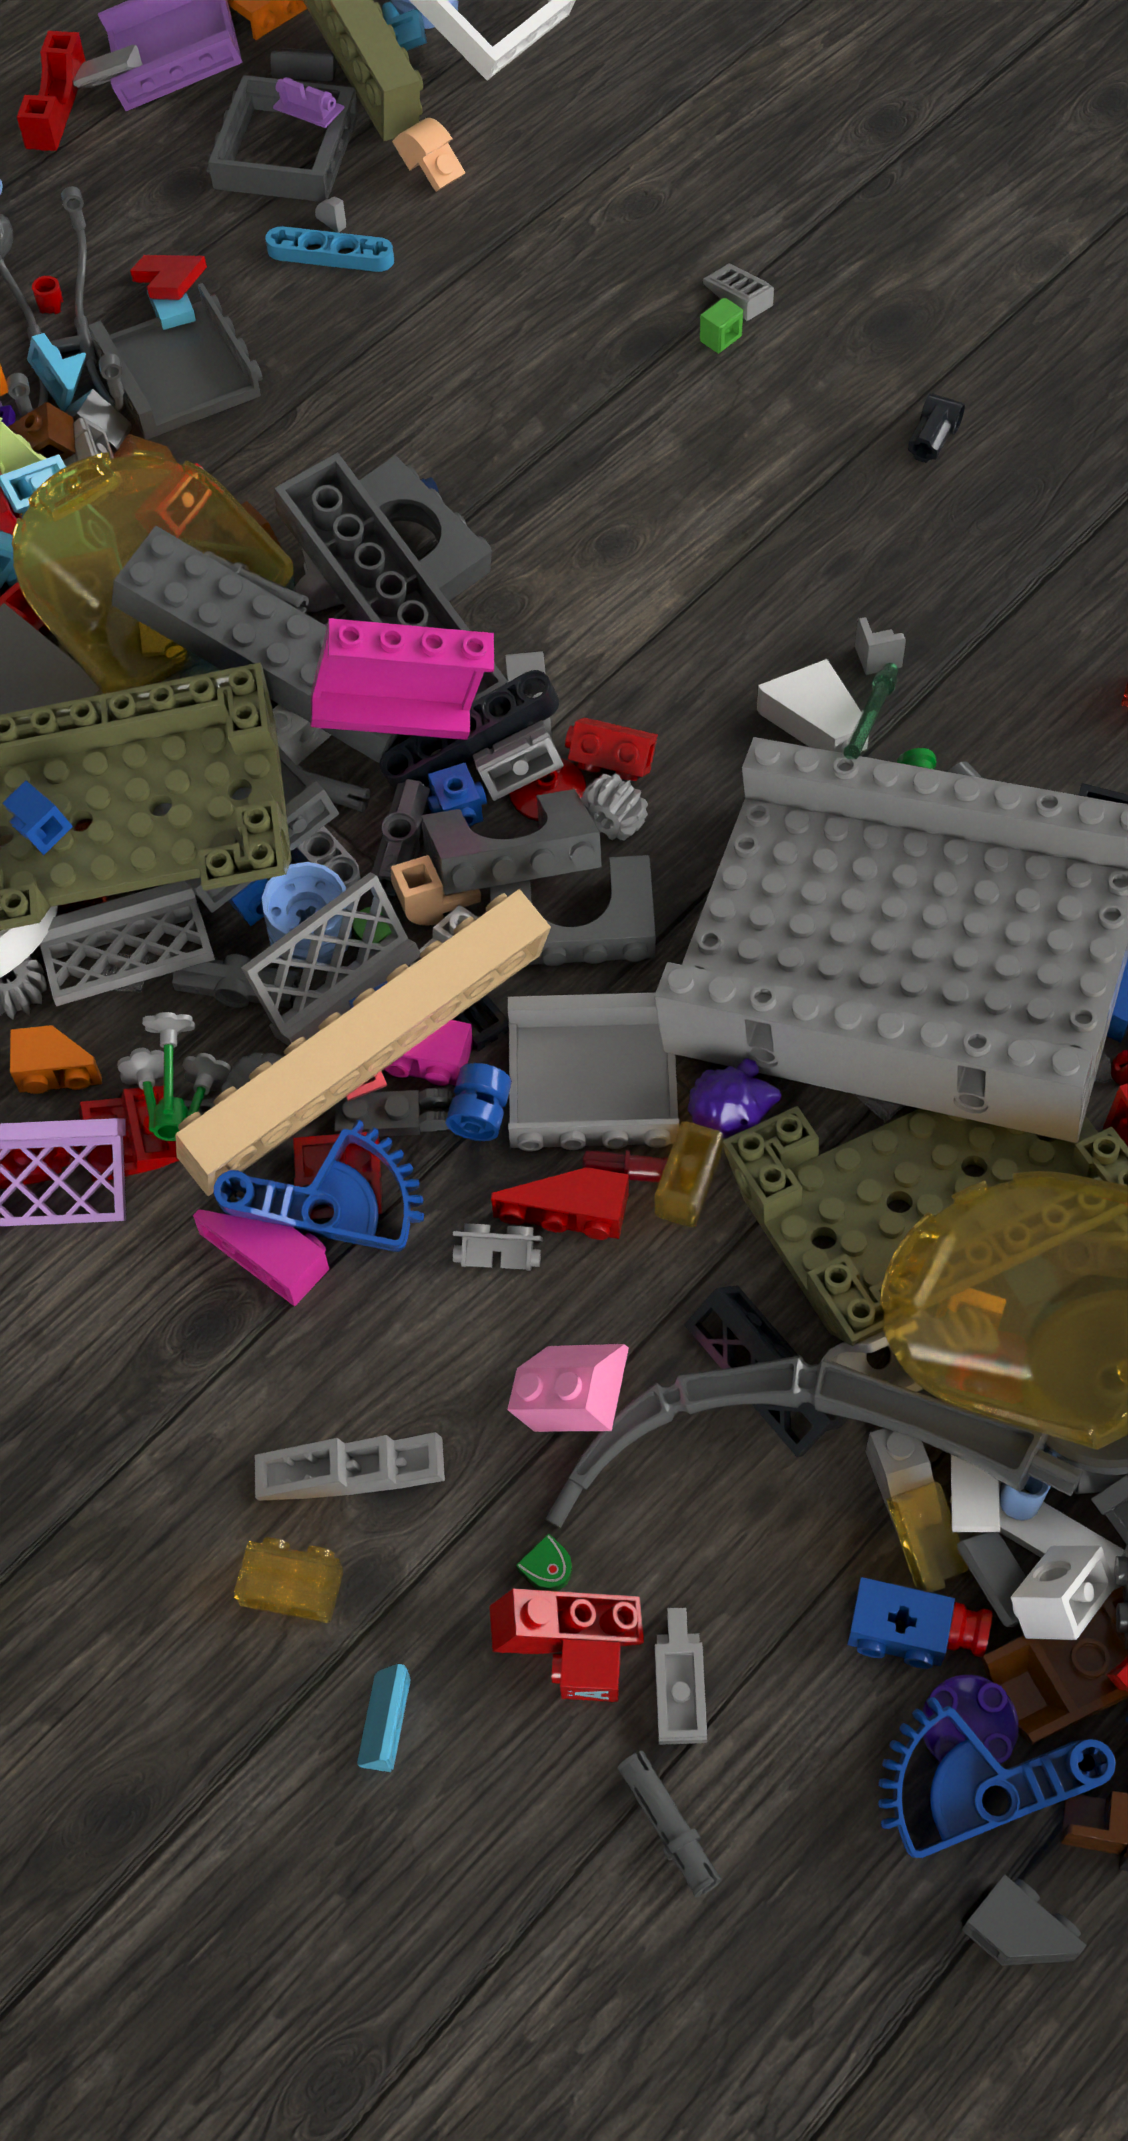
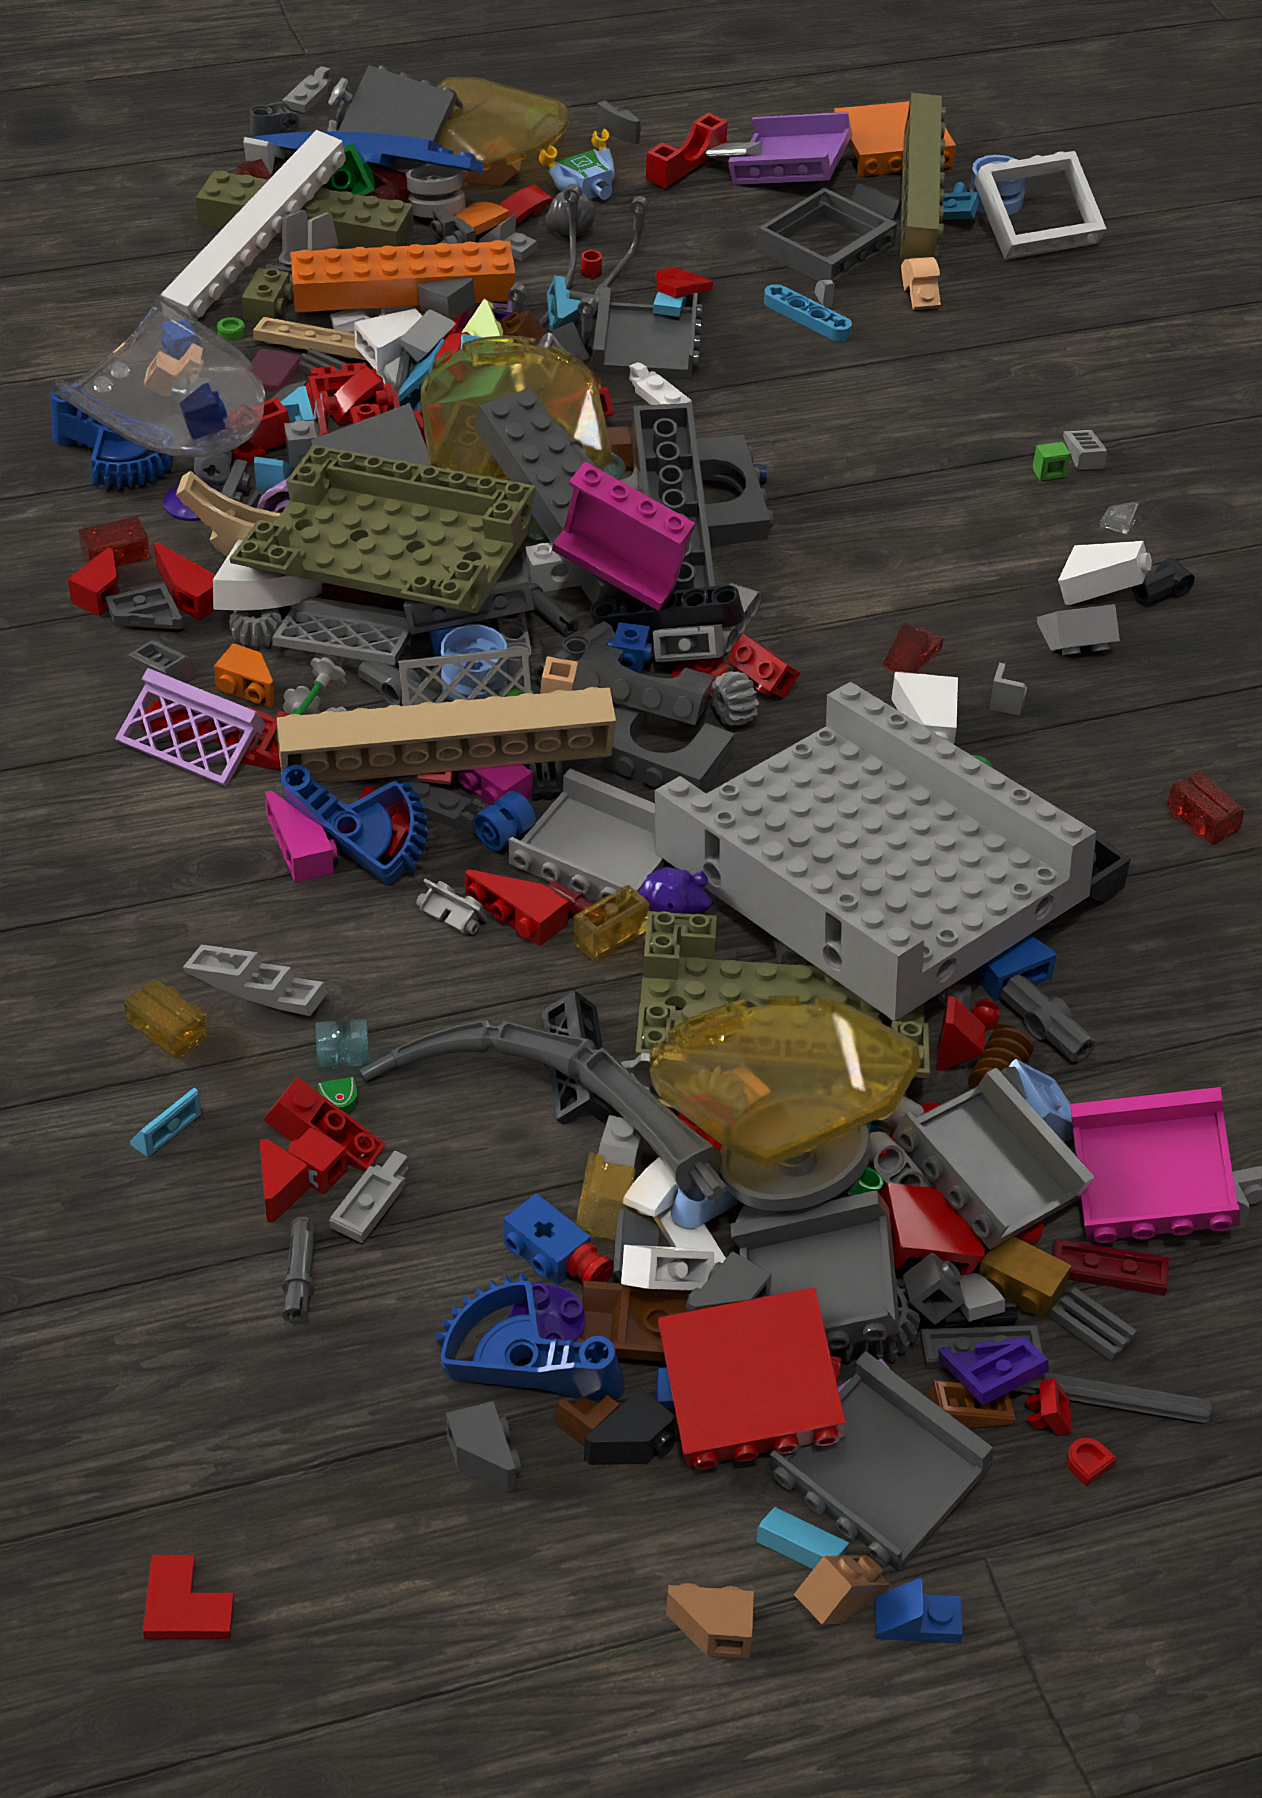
camera: 25 degrees right, 15 degrees down
blue brick [2,781,73,855] -> none
medium lavender hinge [273,77,344,128] -> none
bright pink slope [507,1344,629,1432] -> none
clear green bar [843,663,898,760] -> none
none -> red slope [260,1139,310,1223]
none -> clear light blue wheel [315,1018,369,1069]
none -> white hinge [629,362,692,405]
none -> clear red slope [883,623,944,673]
none -> light grey slope [1036,604,1120,655]
none -> white slope [1058,541,1152,605]
none -> clear slope [1099,502,1139,534]

